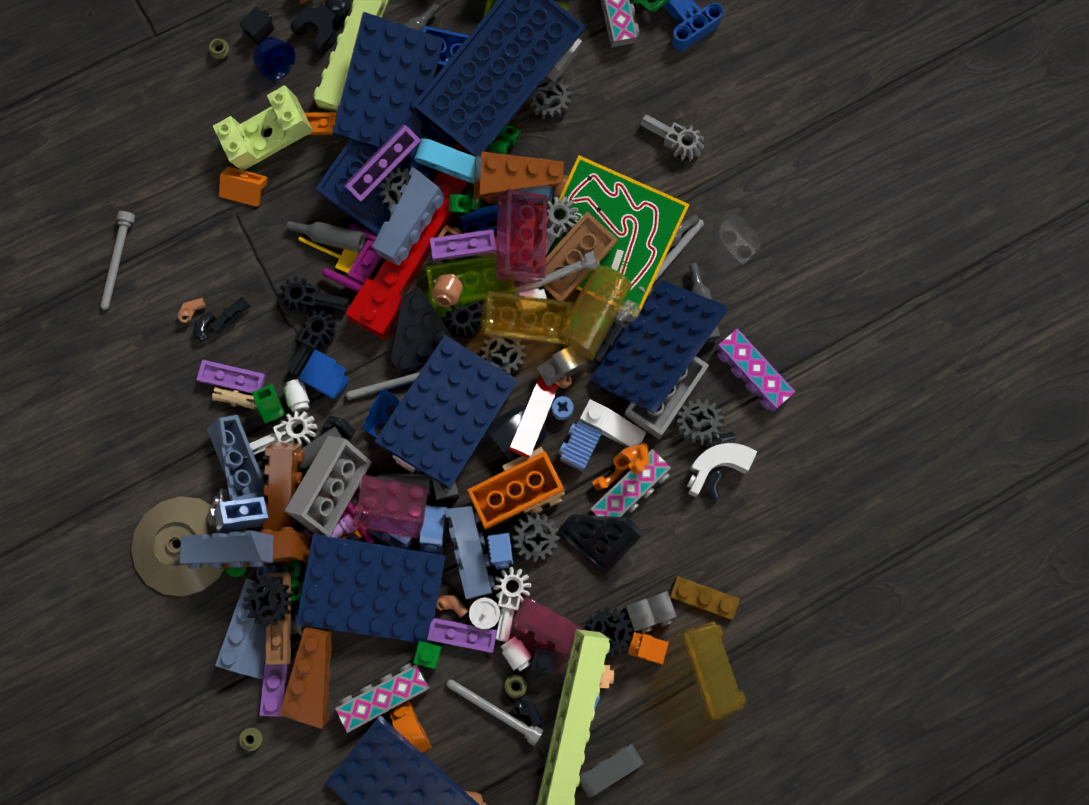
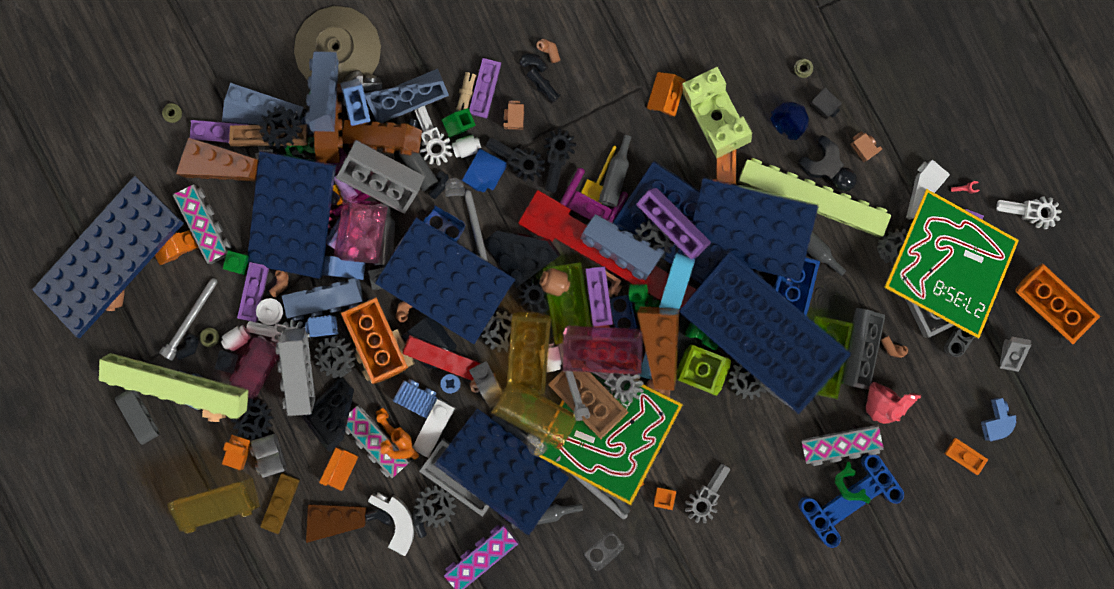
camera: 100 degrees right, 10 degrees up
none -> light grey brick [276,328,315,416]
none -> reddish brown wing [306,504,366,543]
none -> orange panel [319,447,358,491]
none -> nougat arm [396,301,412,322]
none -> clear plate [445,178,465,197]
none -> nougat brick [504,101,524,130]
none -> orange plate [653,487,676,510]
none -> lime slope [677,345,731,396]

